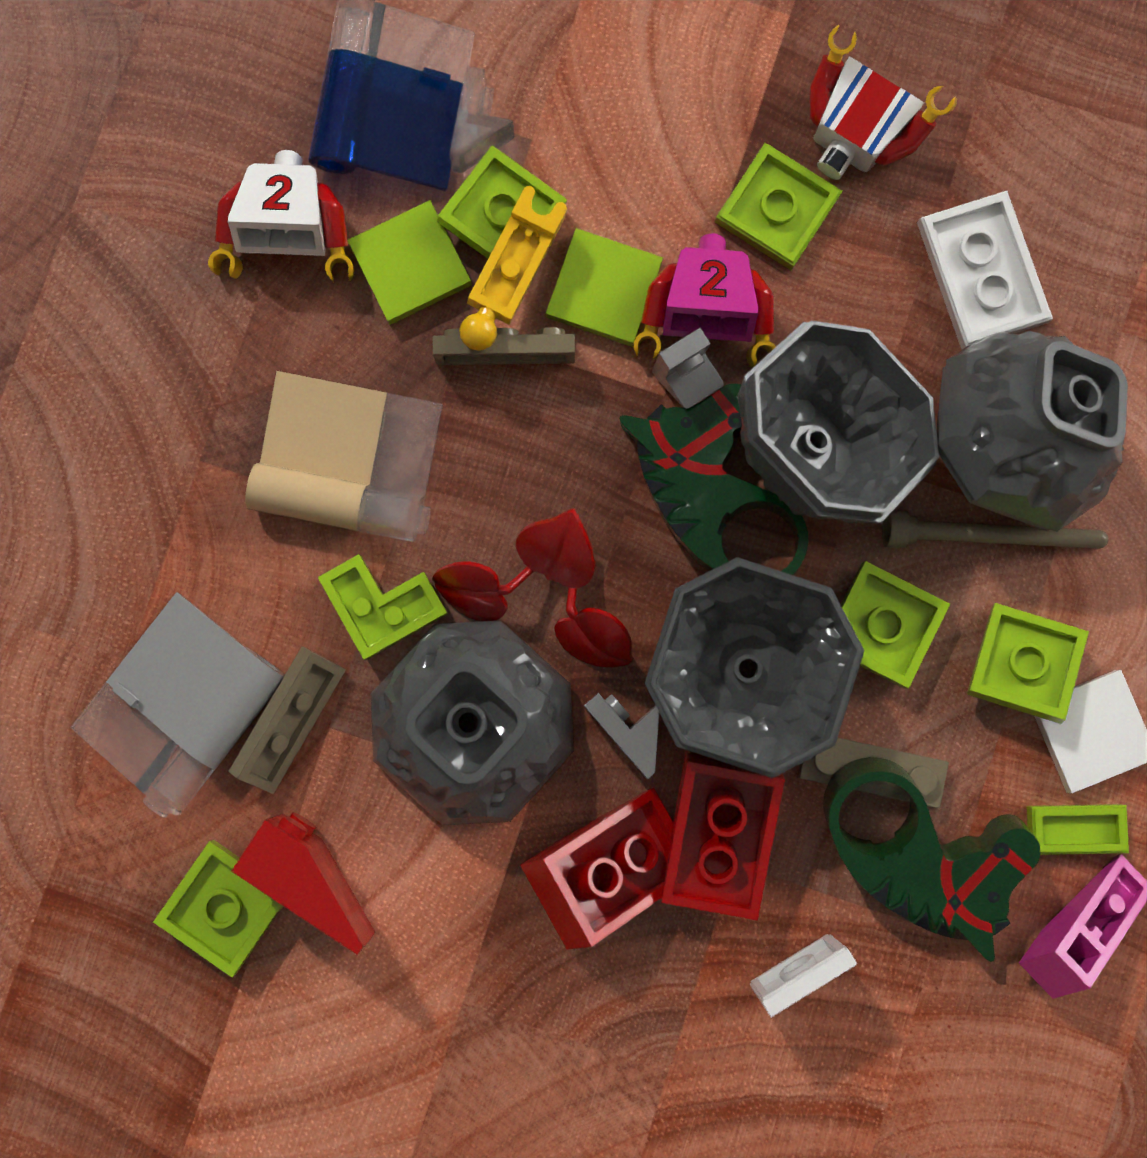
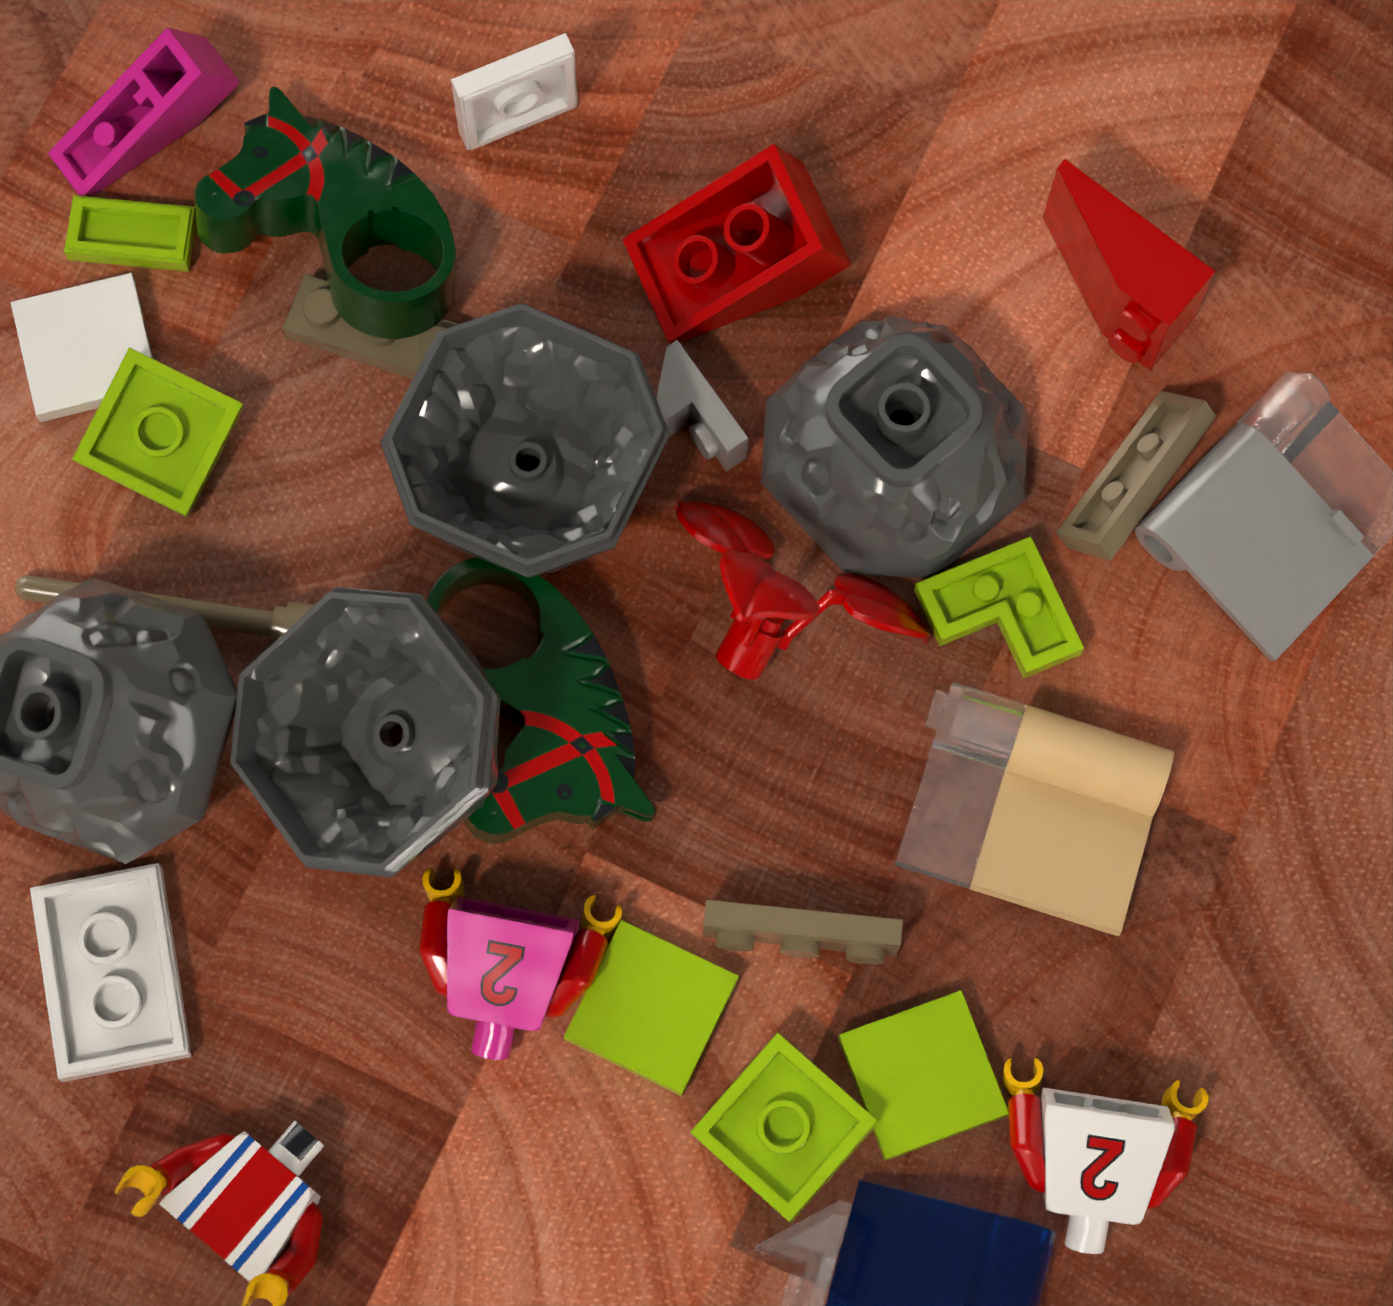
camera: 170 degrees left, 10 degrees down
lime plate [153,840,283,977] -> none
yellow plate [459,186,567,351] -> none
light grey slope [652,328,724,409] -> none
red slope [661,750,785,921] -> none
lime tile [715,143,842,271] -> none
lime plate [841,561,950,689] -> none

